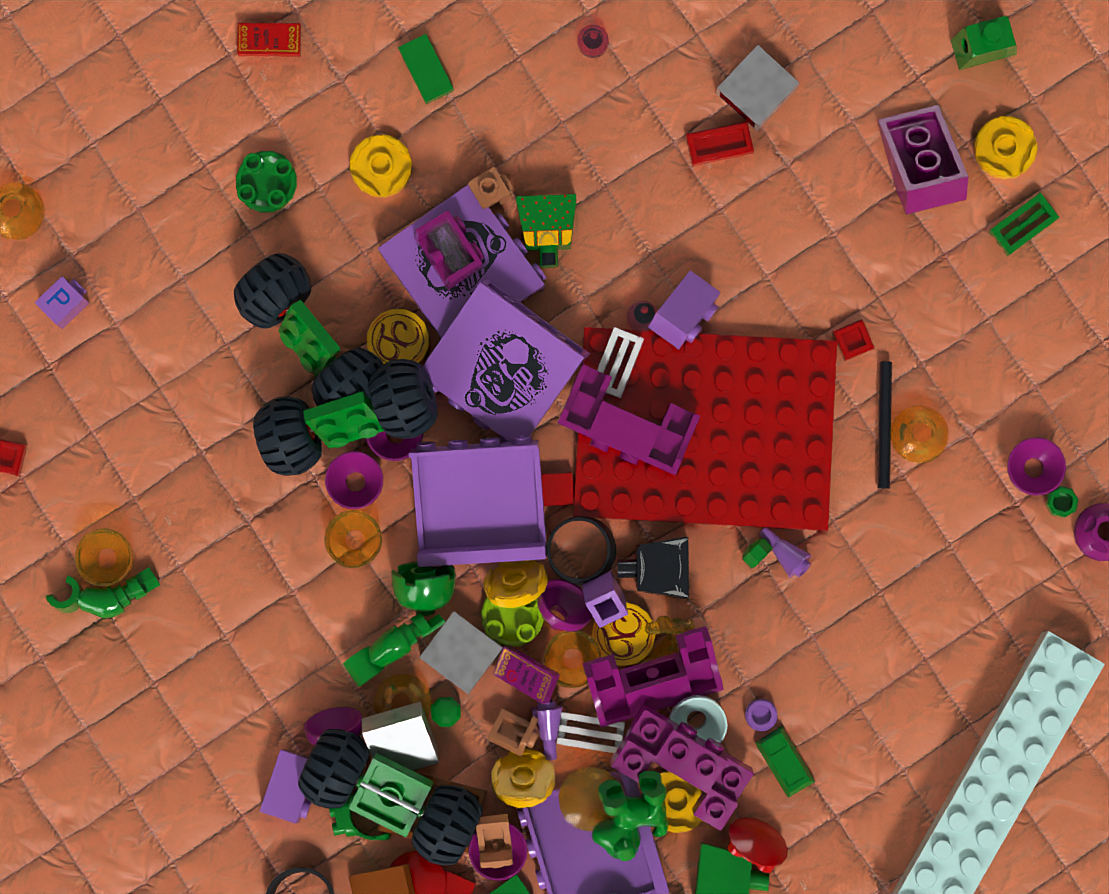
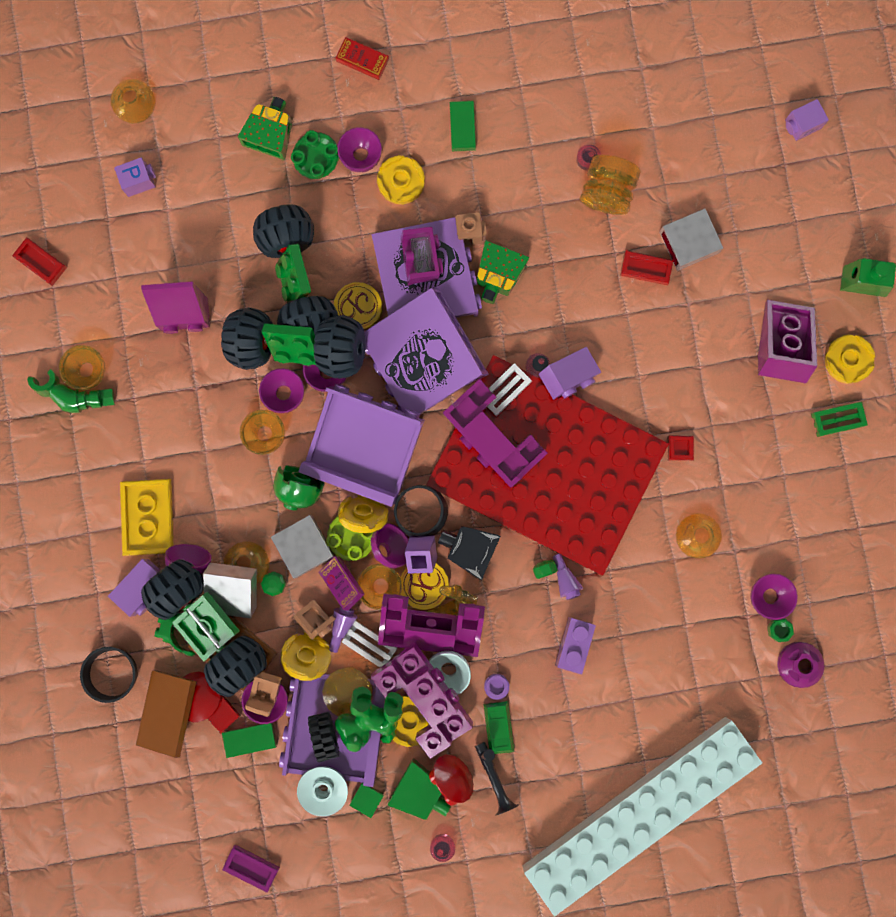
camera: 20 degrees right, 0 degrees up
green piece [343,613,445,687] -> none
red tile [542,473,574,507] -> none
black bar [877,361,892,489] -> none
none -> yellow tile [120,479,174,556]
none -> magenta slope [141,281,210,334]
none -> green torso [238,97,292,160]
none -> black tyre [308,712,339,762]
none -> magenta piece [337,127,382,172]
none -> black piece [475,742,519,816]
none -> medium lavender brick [555,617,596,675]
none -> clear yellow wheel [580,155,641,215]

